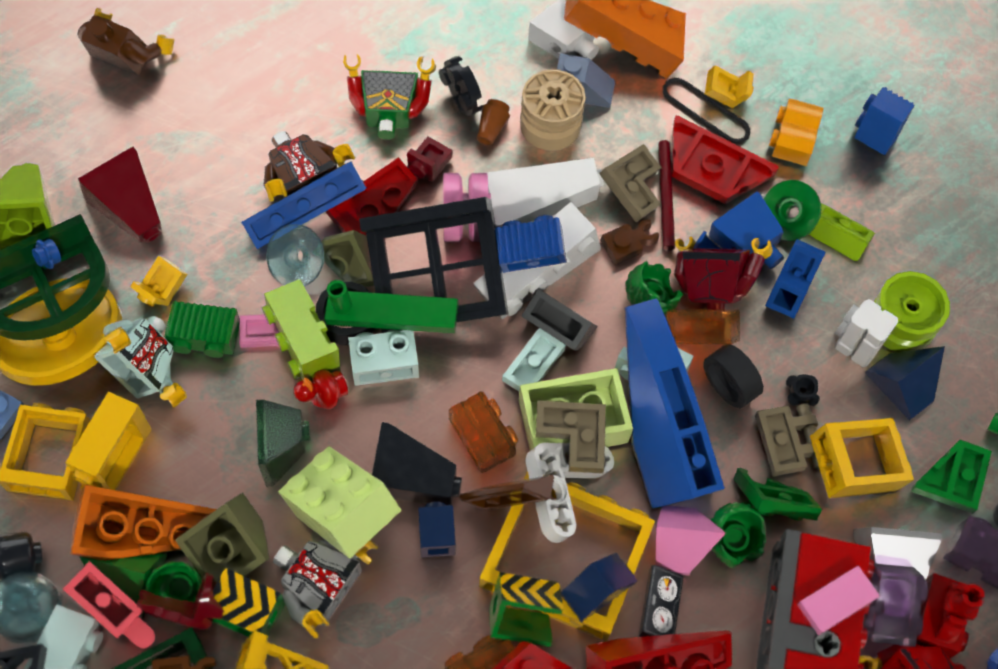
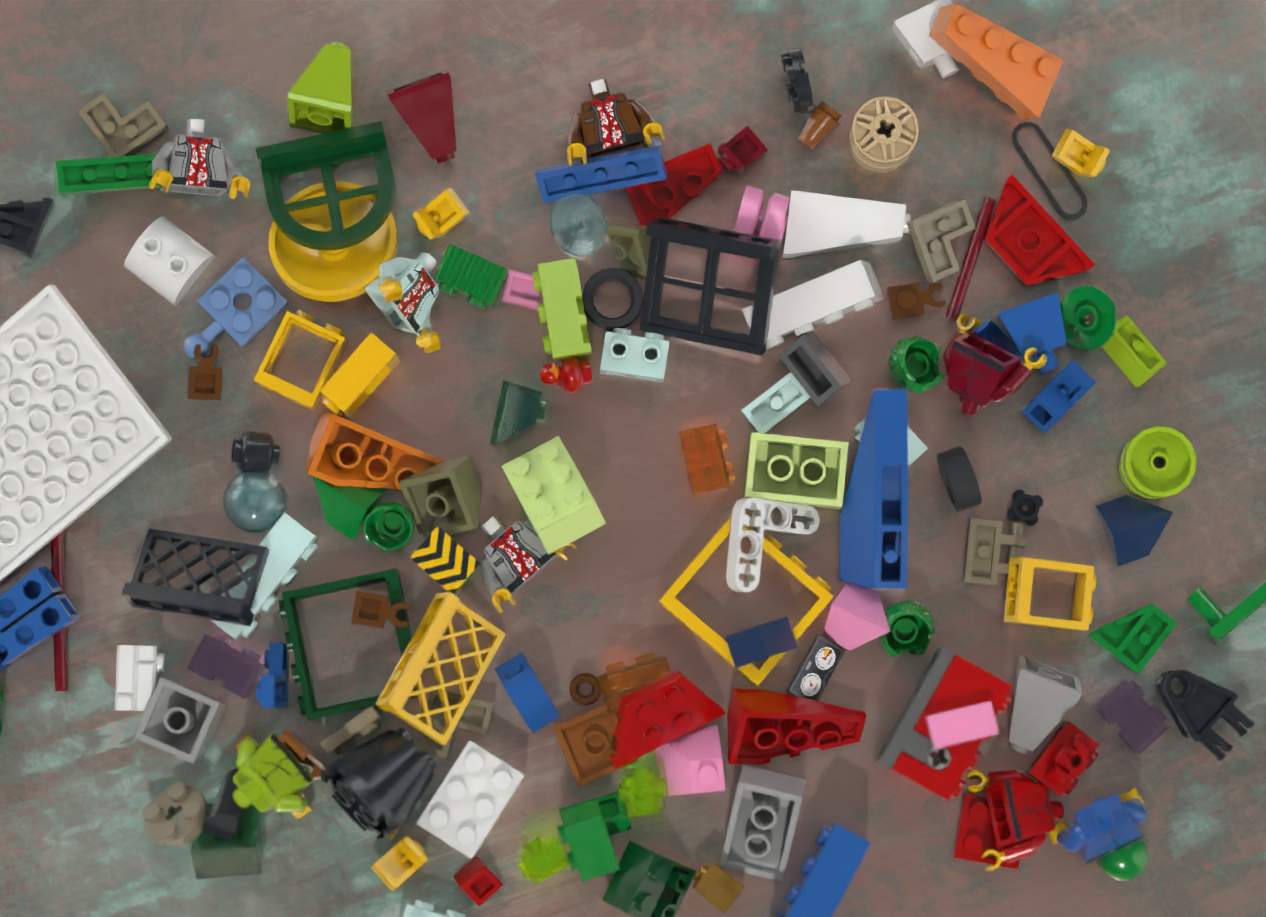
camera: 20 degrees right, 20 degrees up
blue plate [32,239,61,269] -> none
coral brick [63,561,155,648] -> none
dark red hair [137,572,224,629] -> none
green piece [324,280,459,334] -> none
torso [343,54,436,140] -> none
black slope [372,422,462,506] -> none
dark blue brick [418,502,456,558] -> none
reddish brown slope [459,475,554,510] -> none
piece [489,572,563,647] -> none
blue brick [495,215,567,273] -> none
dark tan plate [536,400,606,473] -> none
sand blue slope [557,53,615,108] -> none
clear orange brick [667,309,740,344] -> none
green wing [733,468,822,521] -> none
light orange brick [769,98,824,166] -> none
white brick [835,299,898,368] -> none
blue brick [854,87,914,156] -> none
clear purple brick [864,563,928,647] -> none

